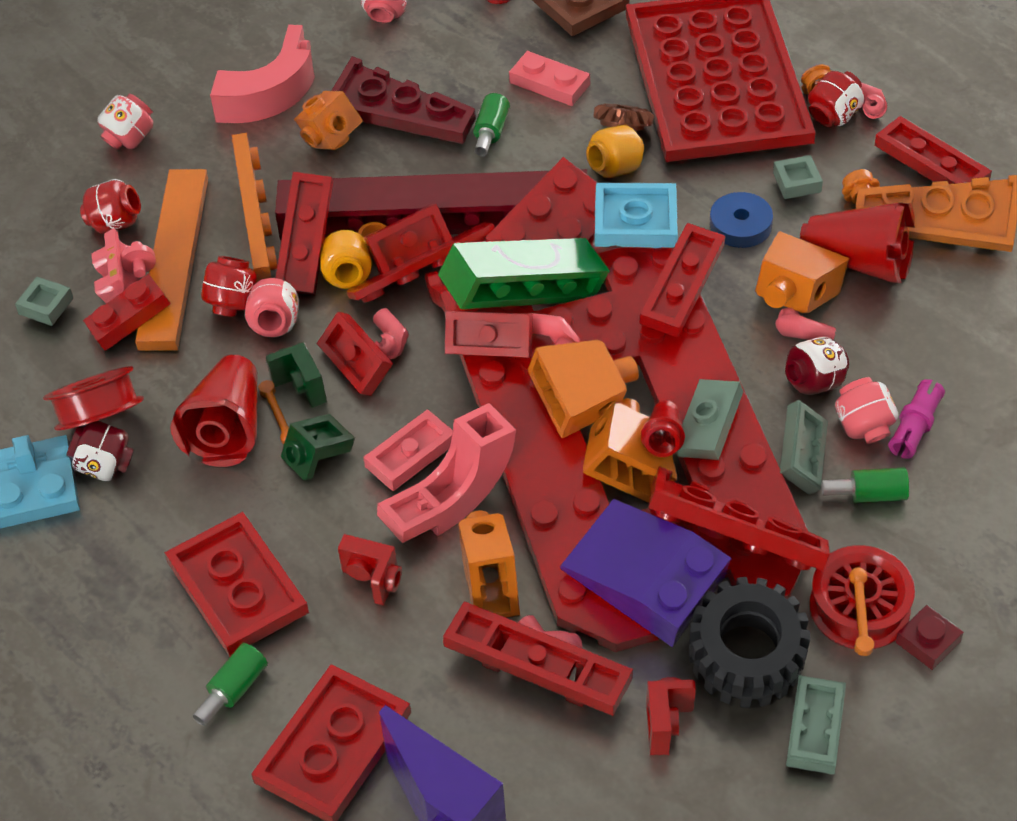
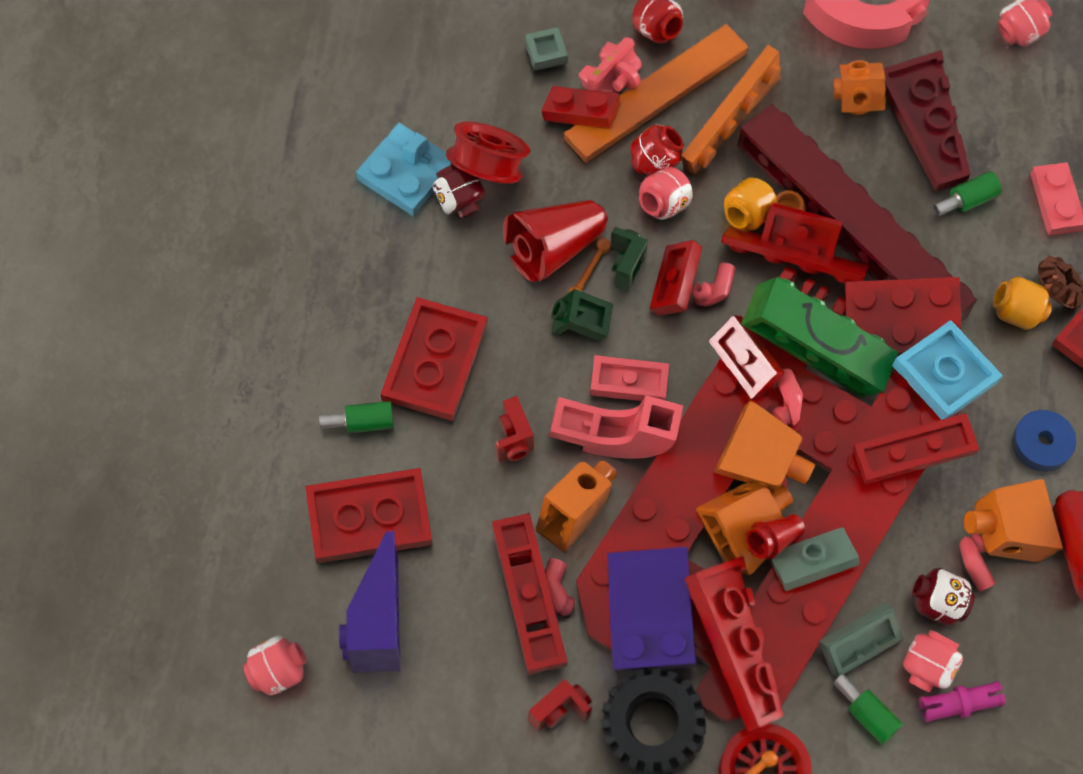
camera: 45 degrees right, 15 degrees up
red plate [275,172,334,296] -> none

